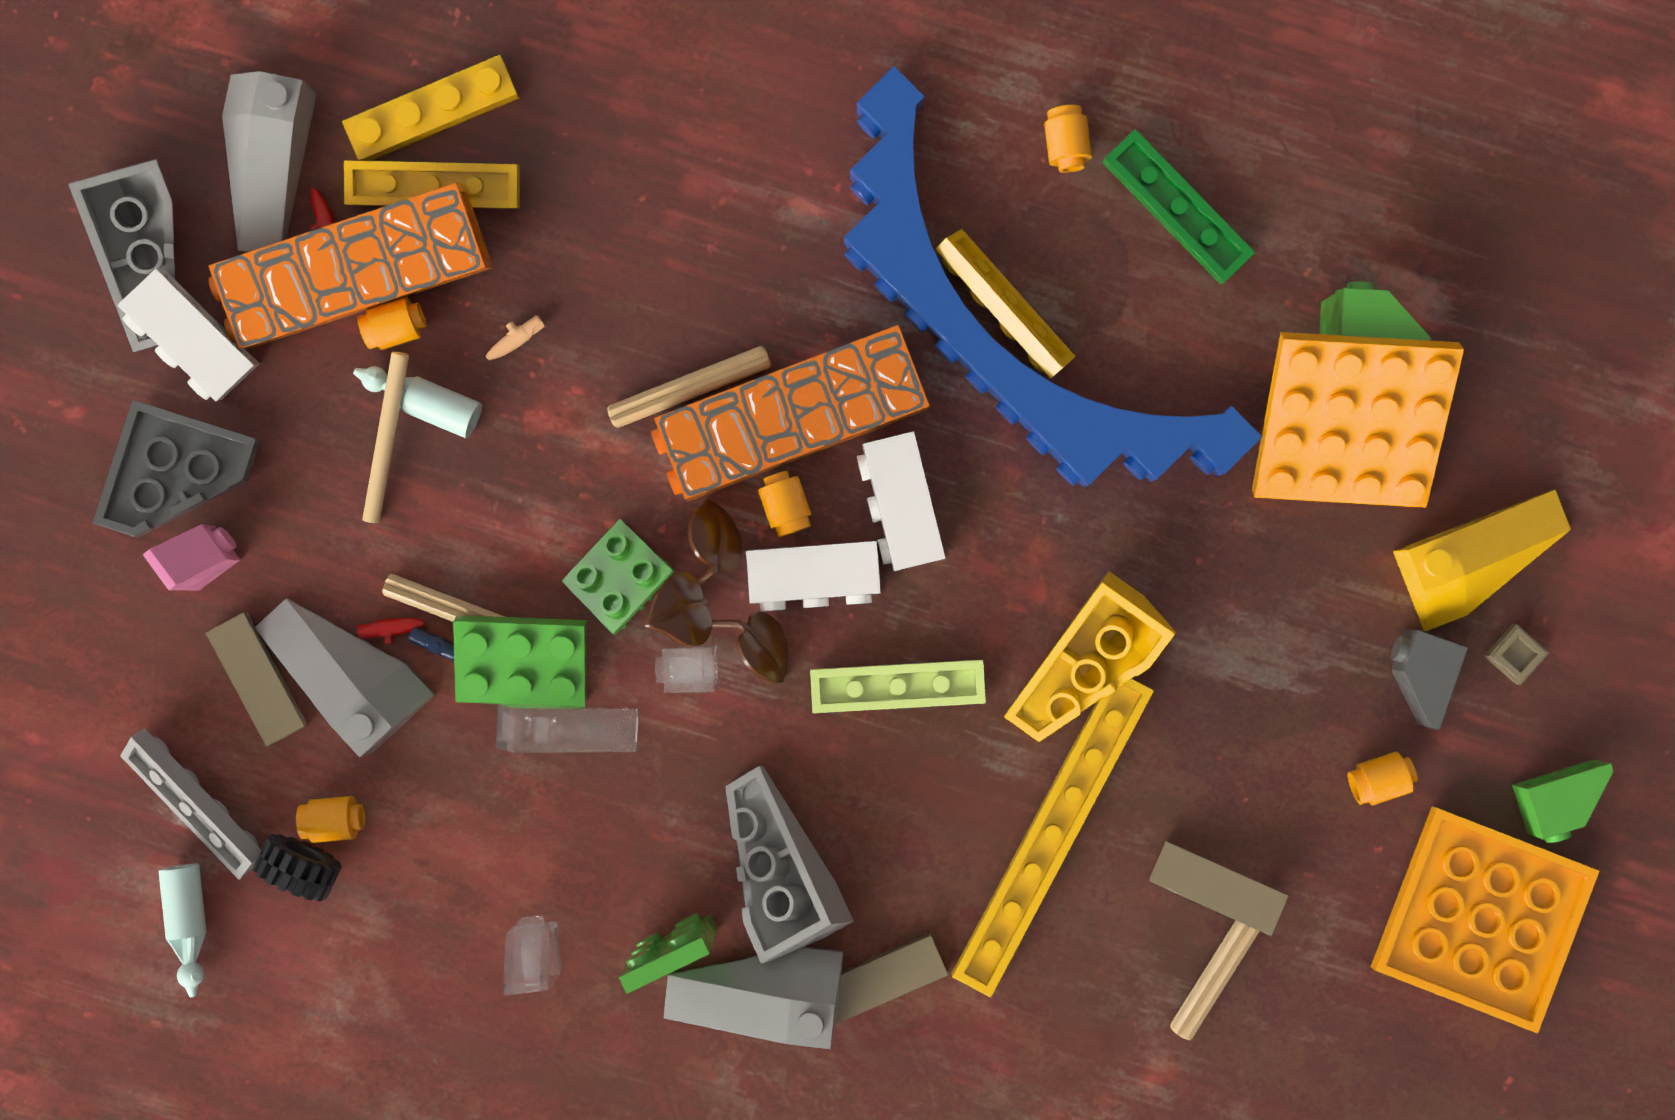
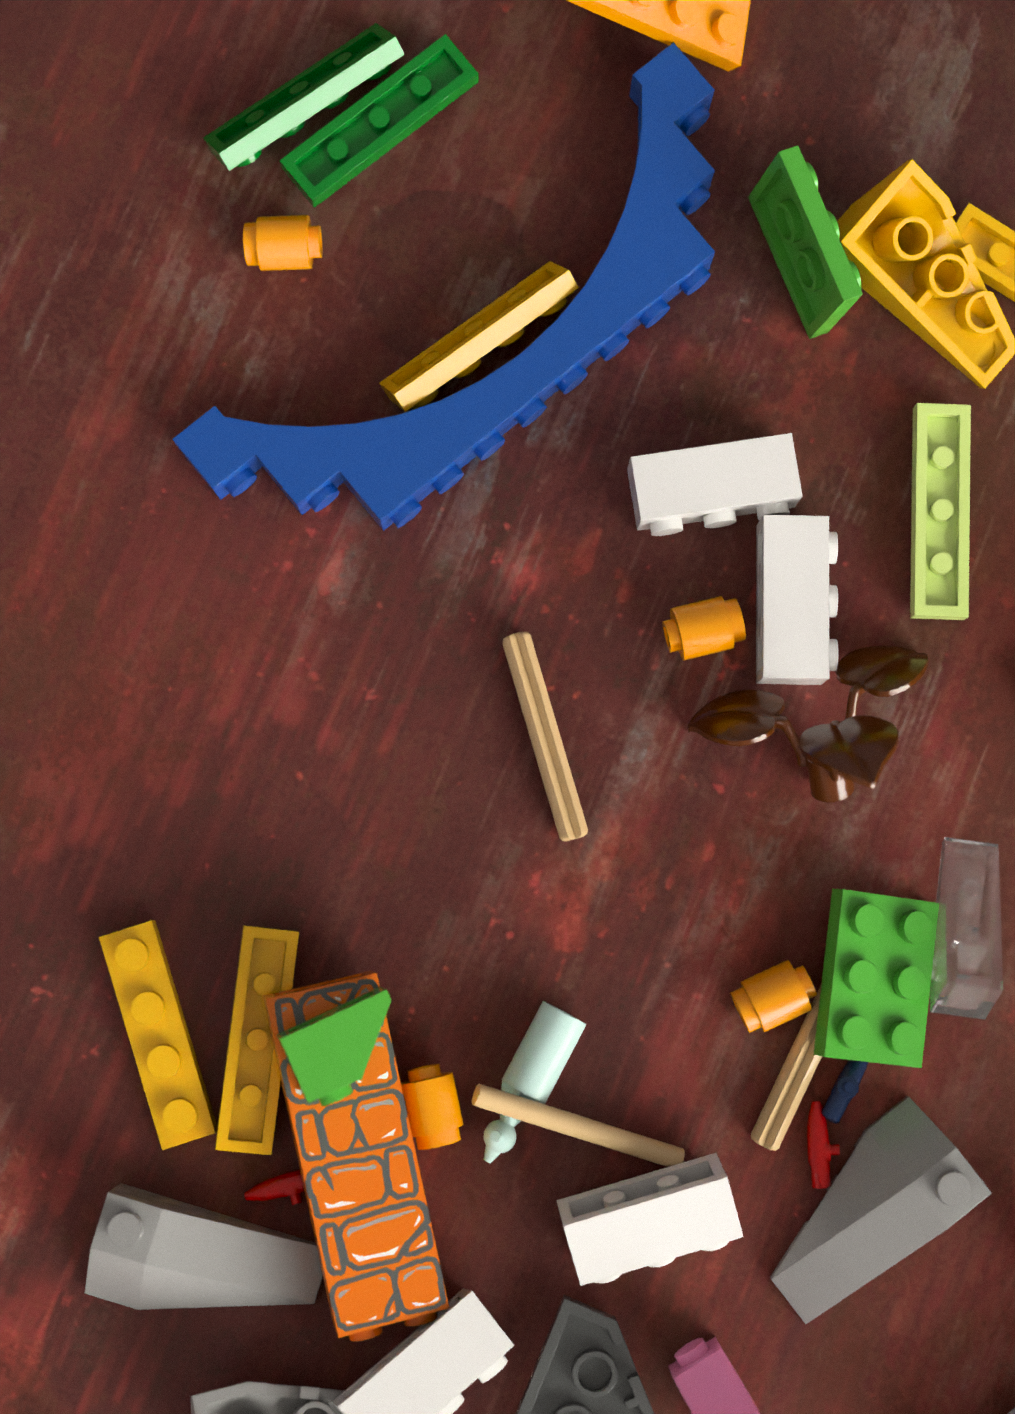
camera: 90 degrees left, 5 degrees down
dark tan tile [206,612,308,747] -> none
light nougat helmet [486,315,546,361] -> none
bright green hinge [562,519,674,635] -> none
orange brick [651,325,929,502] -> none
clear slope [655,645,720,693] -> none
none -> green plate [203,23,405,171]
none -> bright green slope [276,986,391,1106]
none -> white brick [556,1153,743,1286]
none -> light orange brick [730,960,817,1033]
none -> bright green plate [748,145,863,339]

